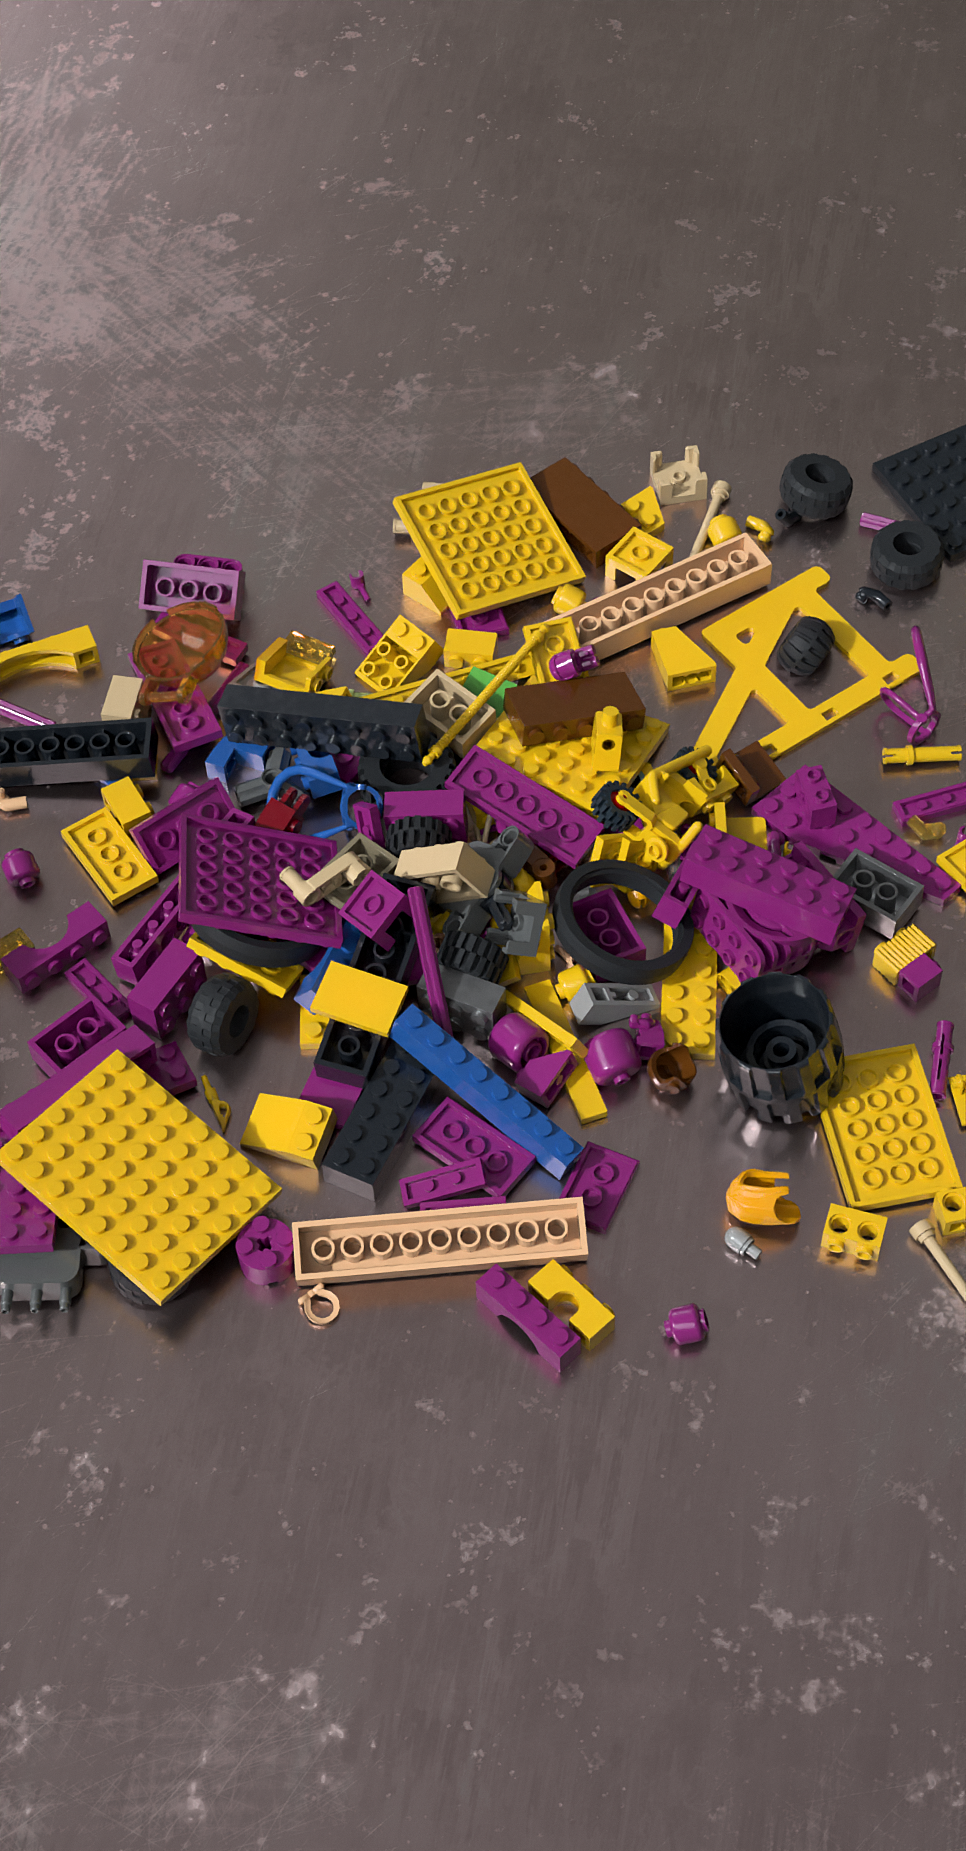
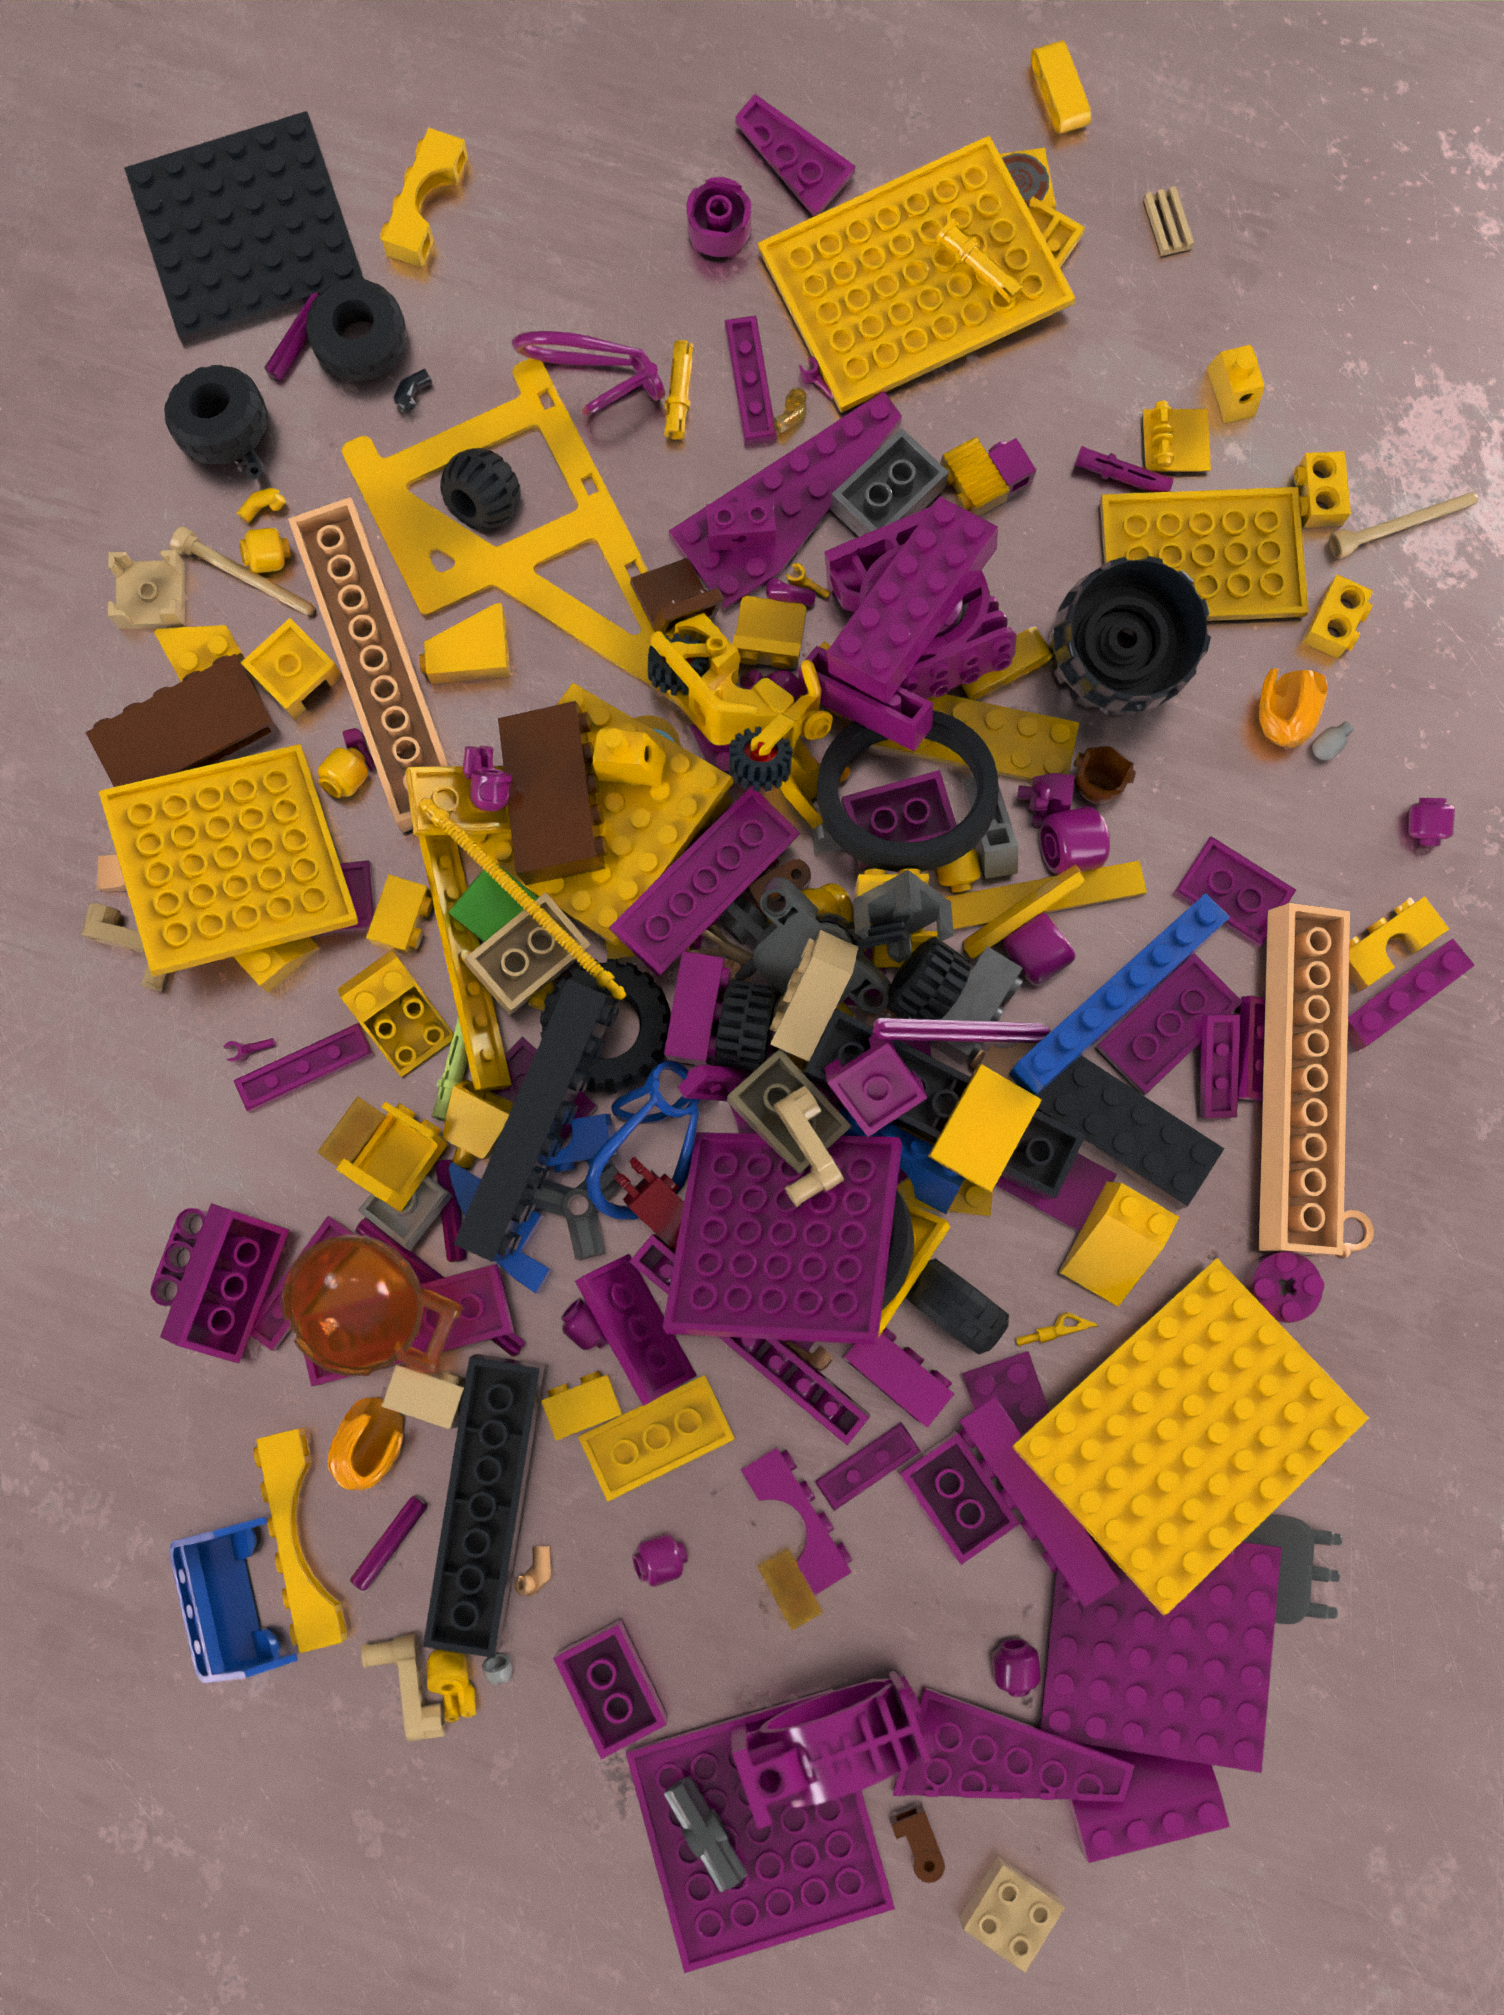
camera: 85 degrees left, 25 degrees up
magenta slope [514,1050,578,1108] -> none
none -> light orange hair [328,1397,403,1490]

